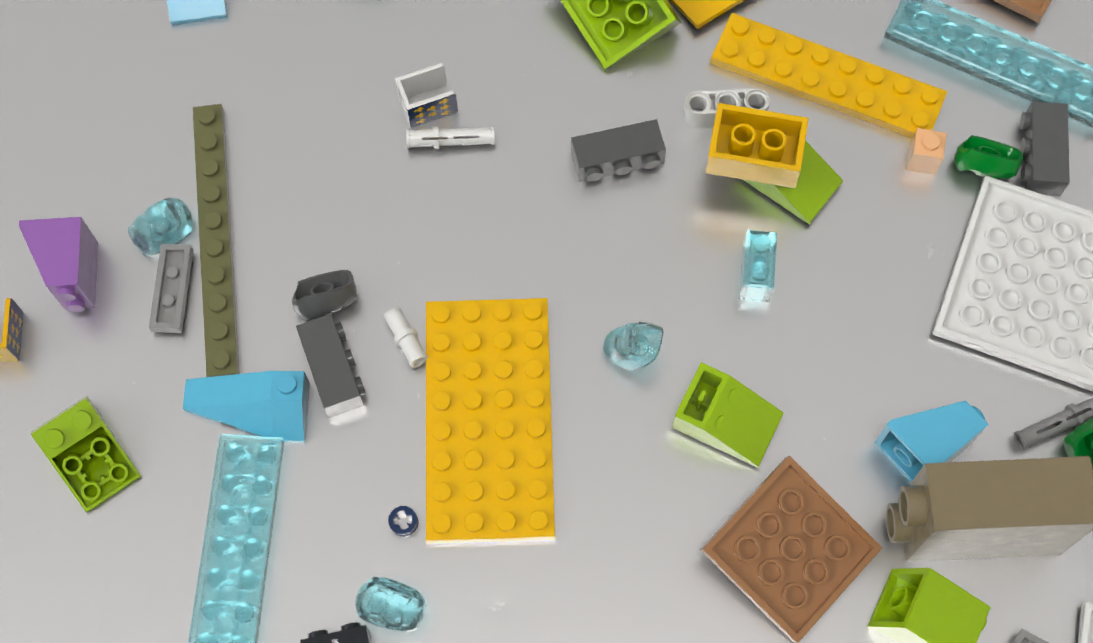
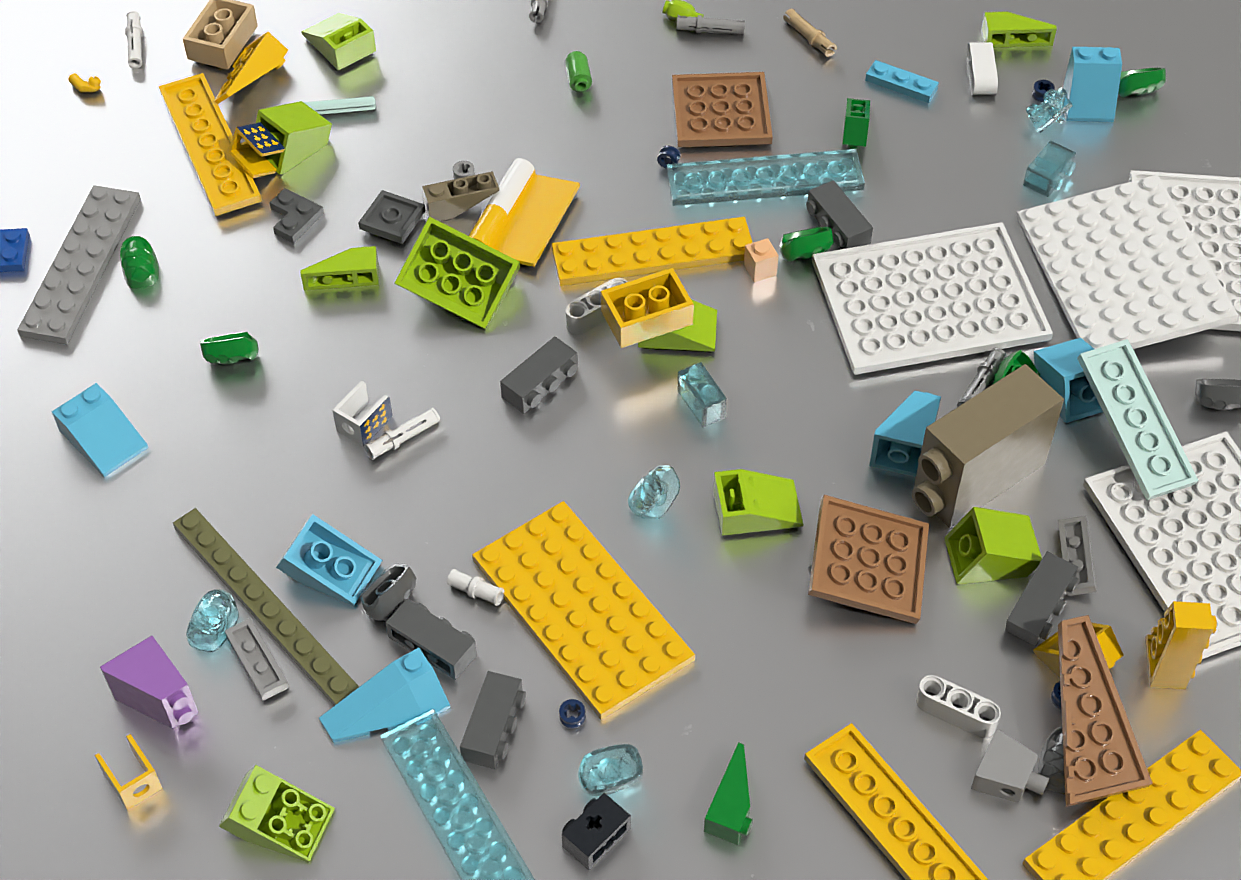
camera: 35 degrees left, 15 degrees down
none -> medium azure slope [276,514,383,606]
none -> dark grey brick [460,671,526,769]

